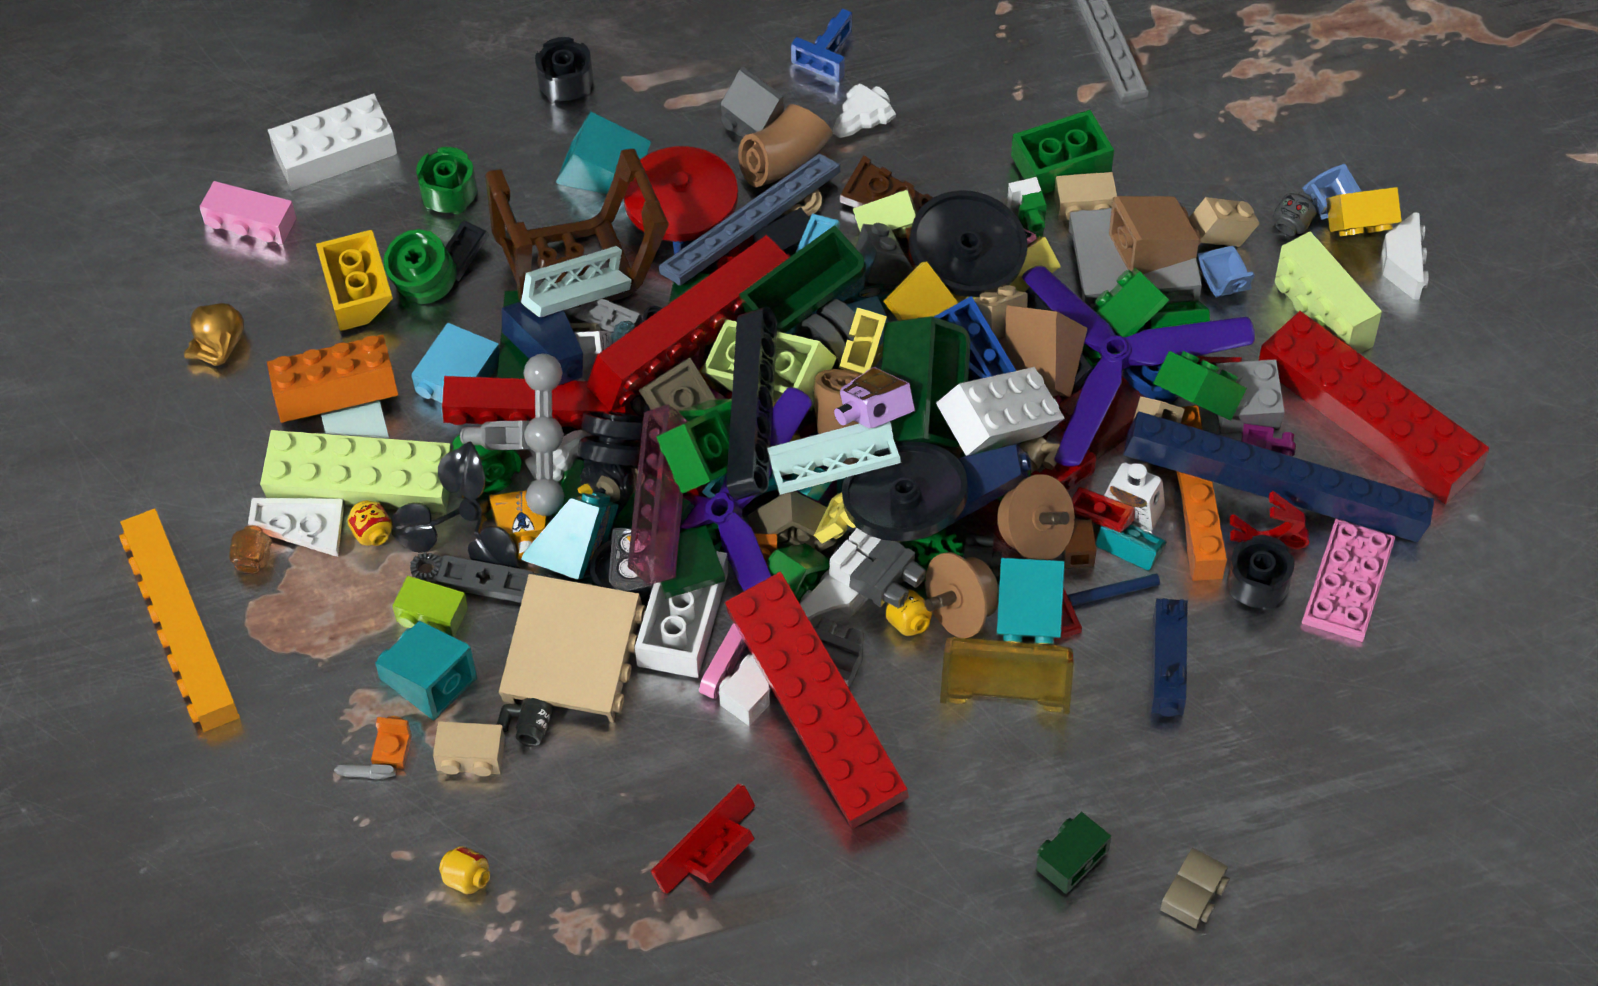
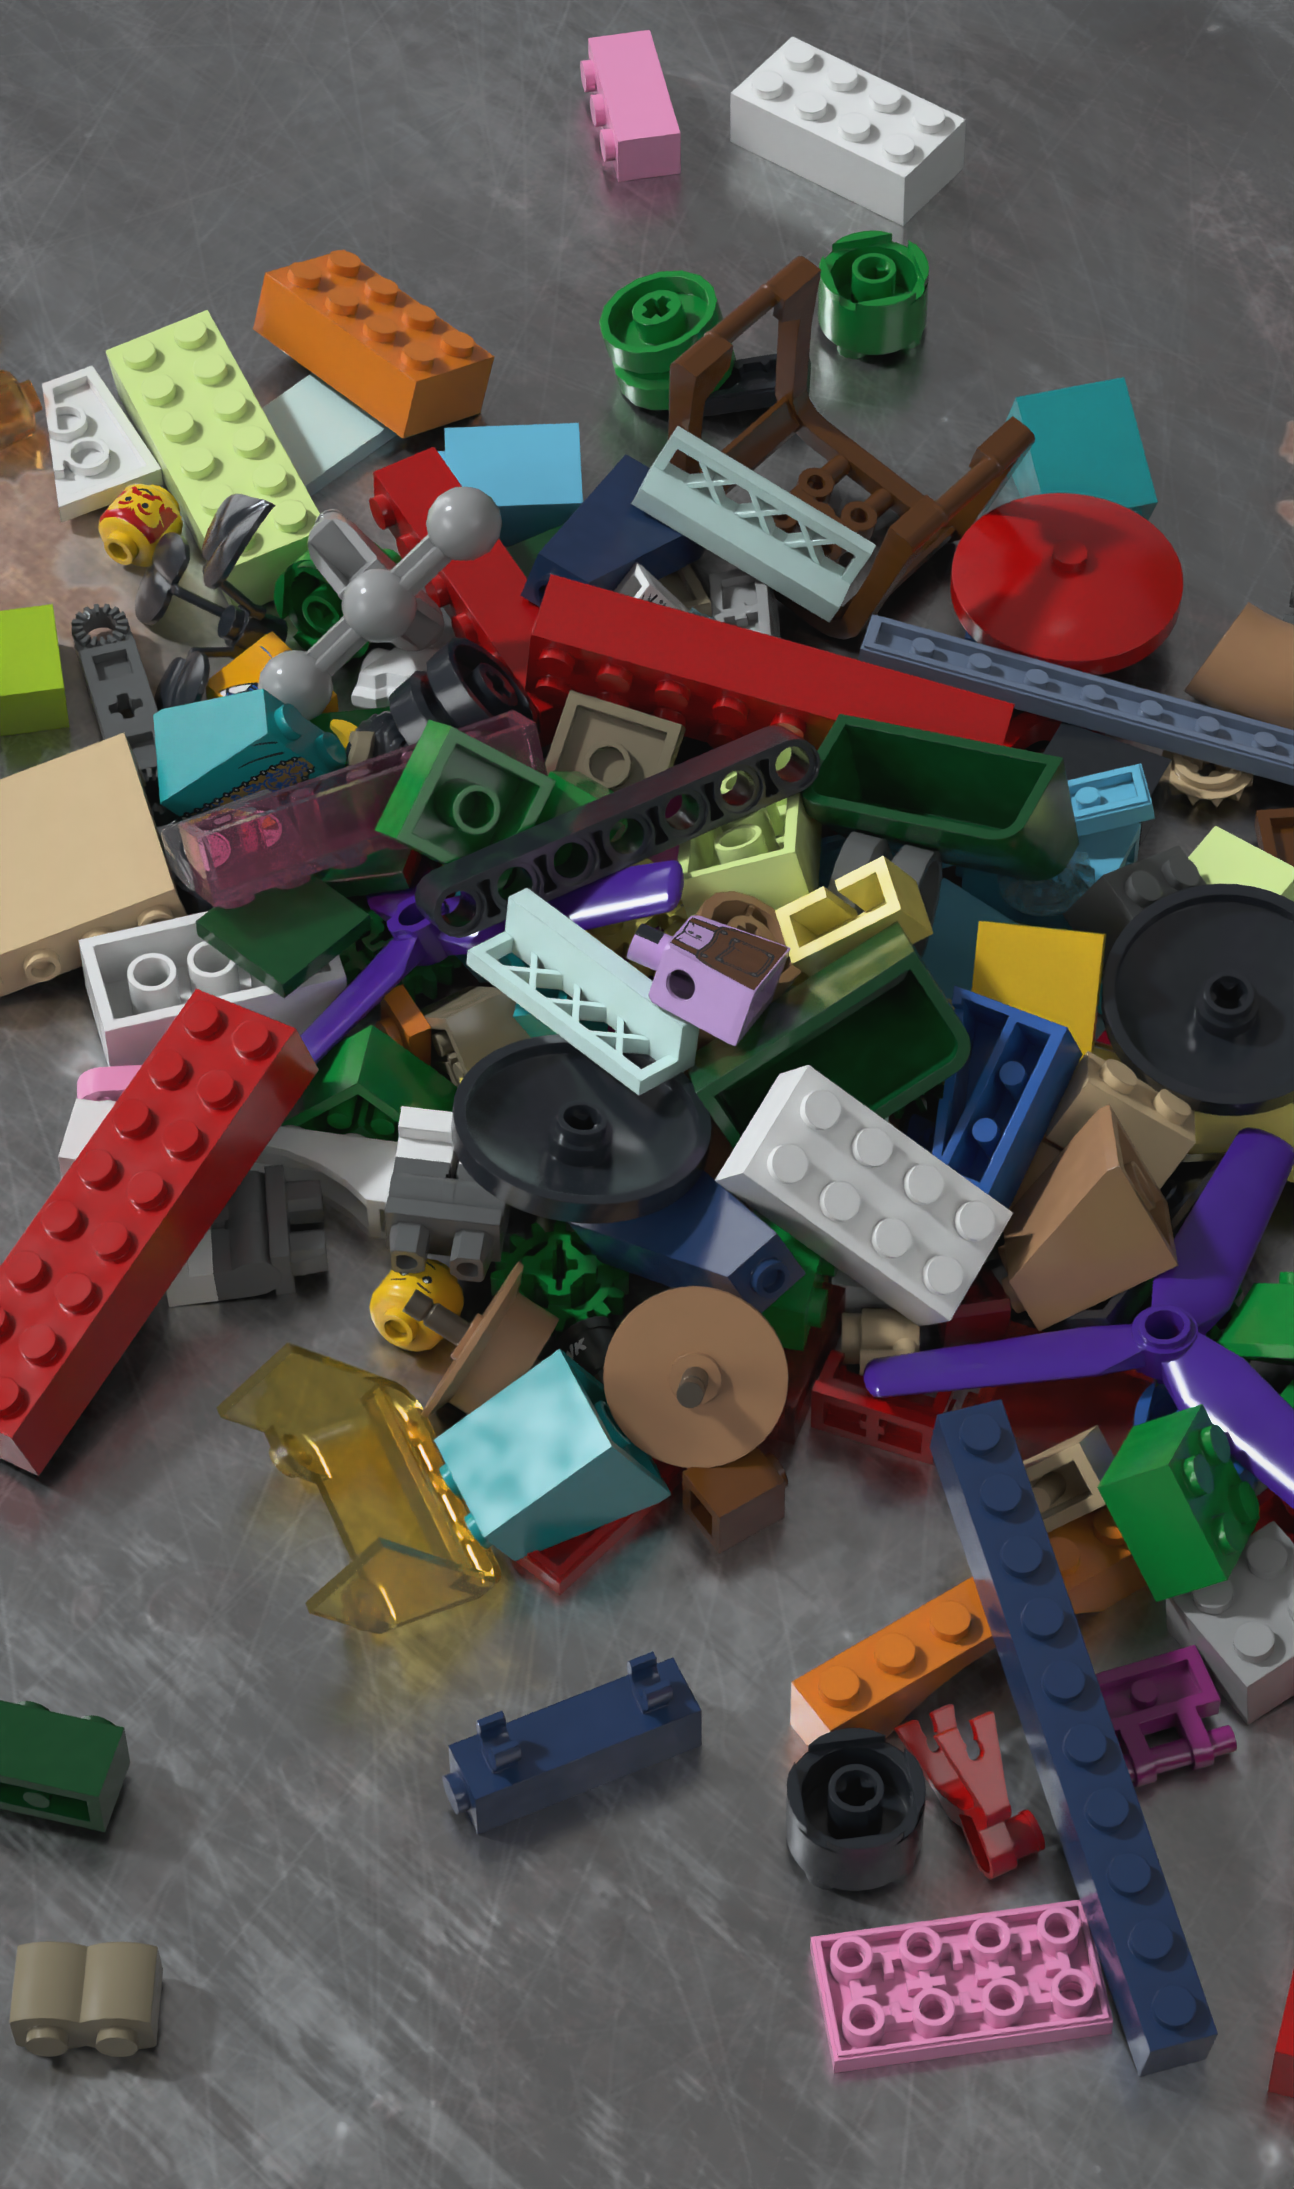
camera: 60 degrees right, 5 degrees down
pearl gold piece [184,303,244,366] -> none
yellow slope [316,230,393,331] -> none
black brick [535,37,593,103] -> none
dark blue piece [1068,573,1160,606] -> none
red slope [1071,486,1135,533] -> none
teal slope [1095,524,1167,570] -> none
white torso [1104,463,1165,531] -> none

